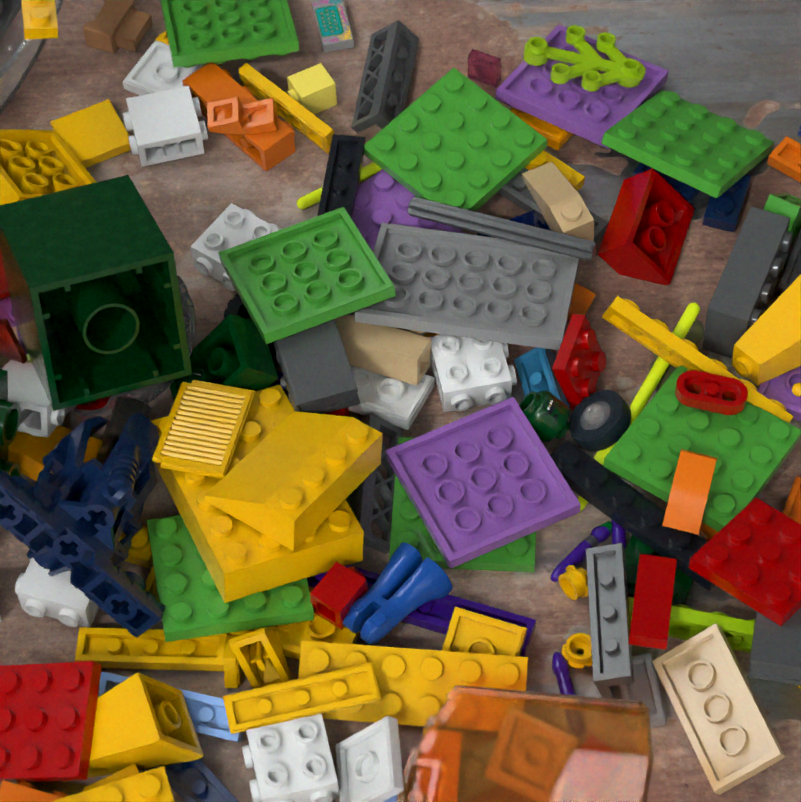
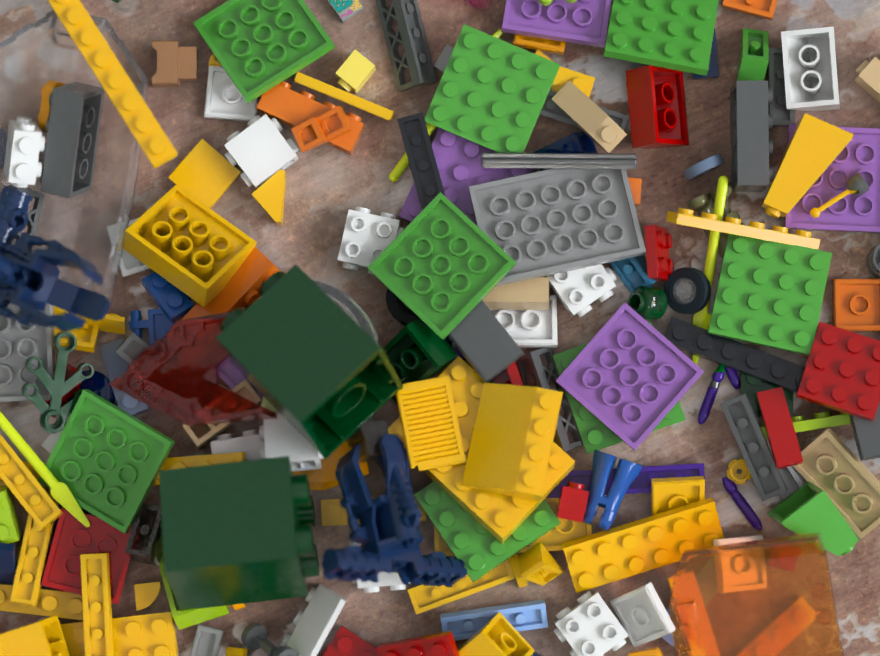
camera: 25 degrees left, 30 degrees up
yellow tile [223,662,381,734] -> none
yellow plate [559,565,588,600] -> none
orange slope [662,449,717,535] -> none
red plate [675,370,748,415] -> none
none -> yellow slope [252,170,286,225]
none -> sand blue piece [683,153,725,182]
none -> bright green slope [767,481,860,556]

